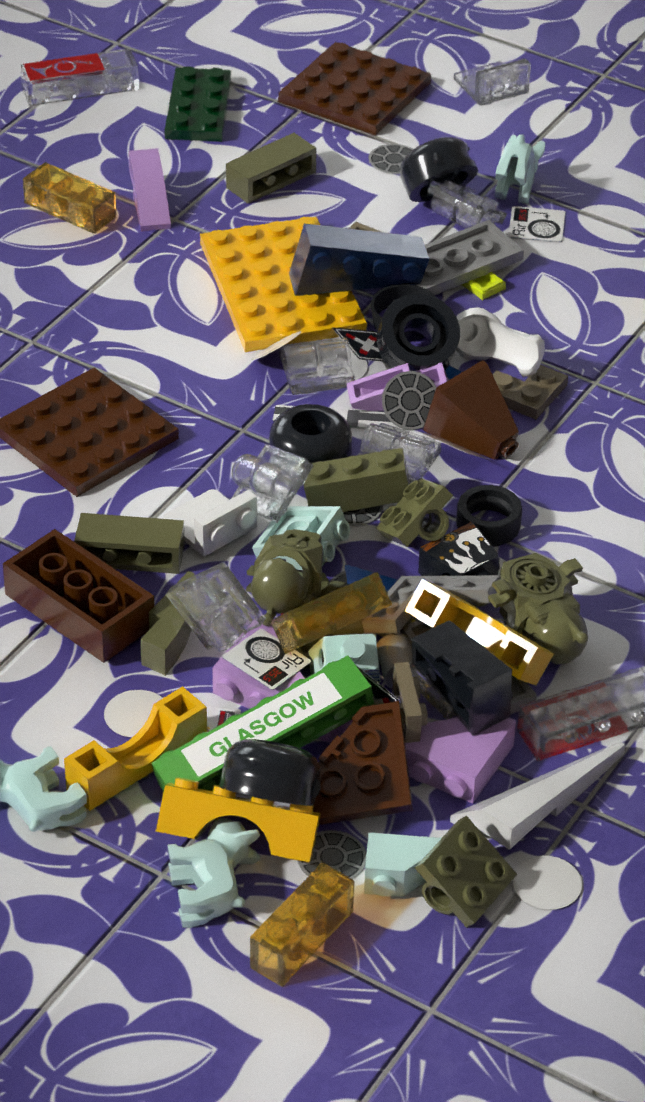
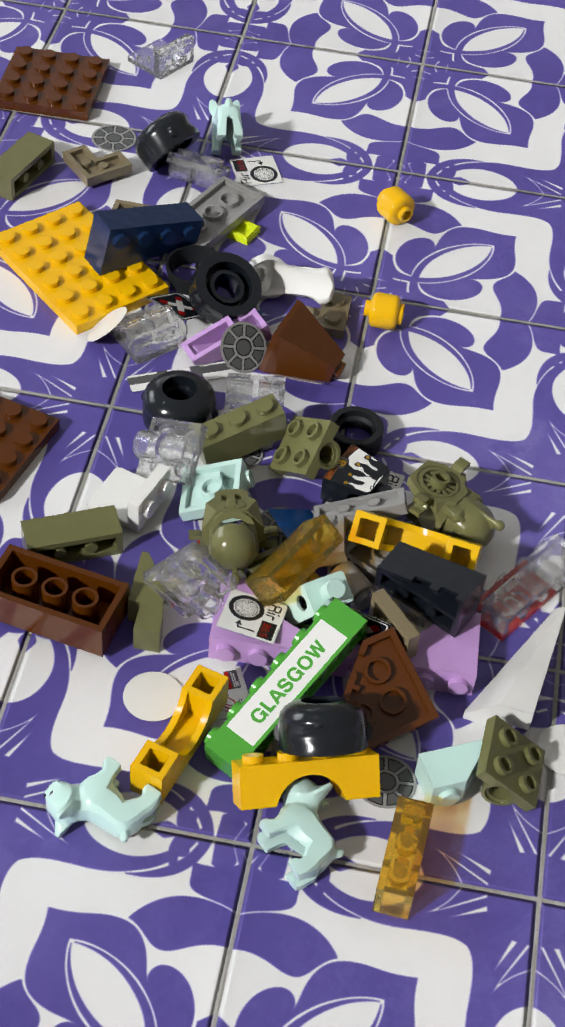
camera: 25 degrees left, 5 degrees up
none -> dark tan plate [62,145,132,187]
none -> yellow head [363,292,405,330]

